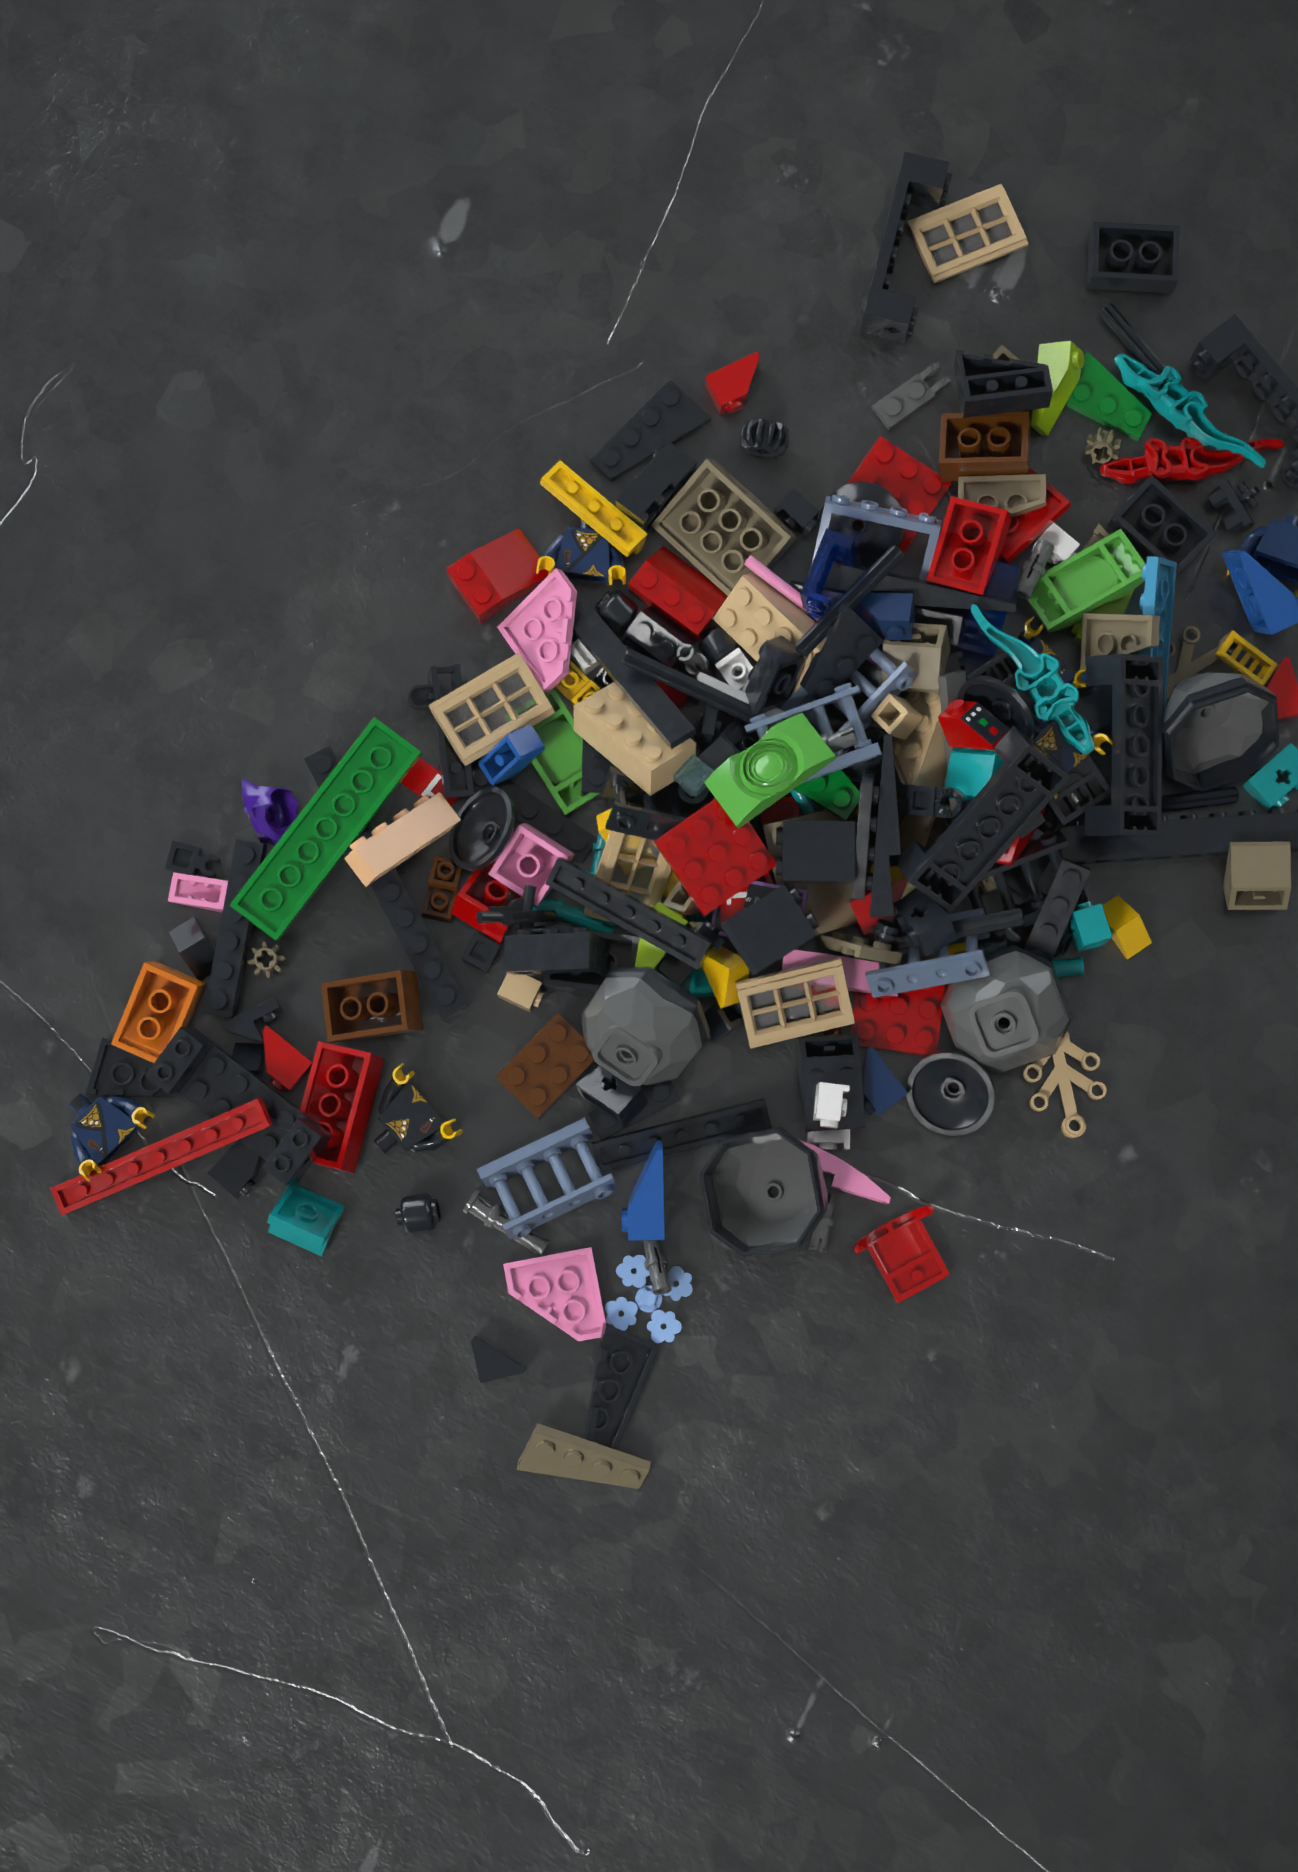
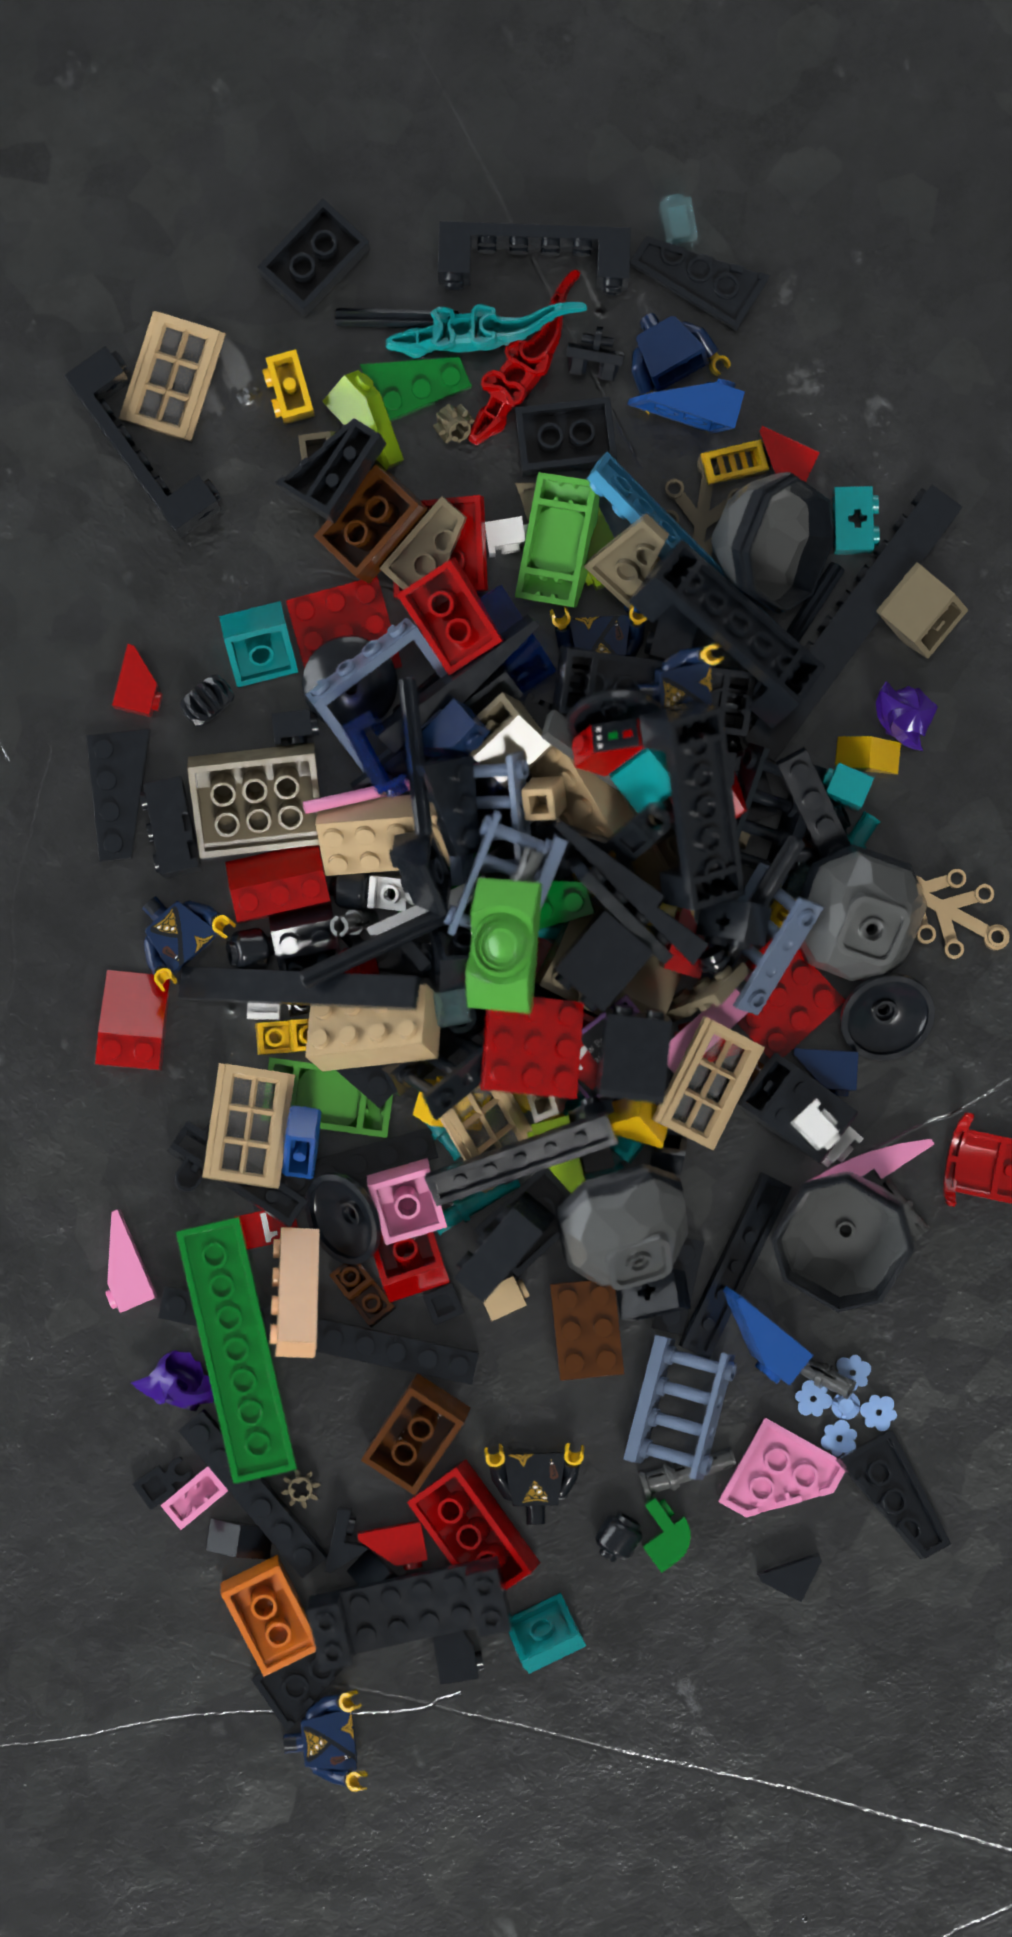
camera: 50 degrees left, 5 degrees up
red plate [50,1097,273,1216] -> none
black piece [476,885,557,935] -> none
bright pink plate [497,568,577,693] -> none
dark tan wing [517,1423,651,1489] -> none
yellow fence [540,460,647,557] -> none
dark grey hinge [872,362,952,431] -> none
teal animal [971,604,1094,754] -> none
dark grey pin [1014,539,1055,600] -> none
none -> bright pink slope [105,1209,158,1313]
none -> teal slope [219,601,299,688]
none -> yellow brick [262,349,315,425]
none -> green brick [642,1496,691,1573]
none -> dark purple hair [876,681,938,751]

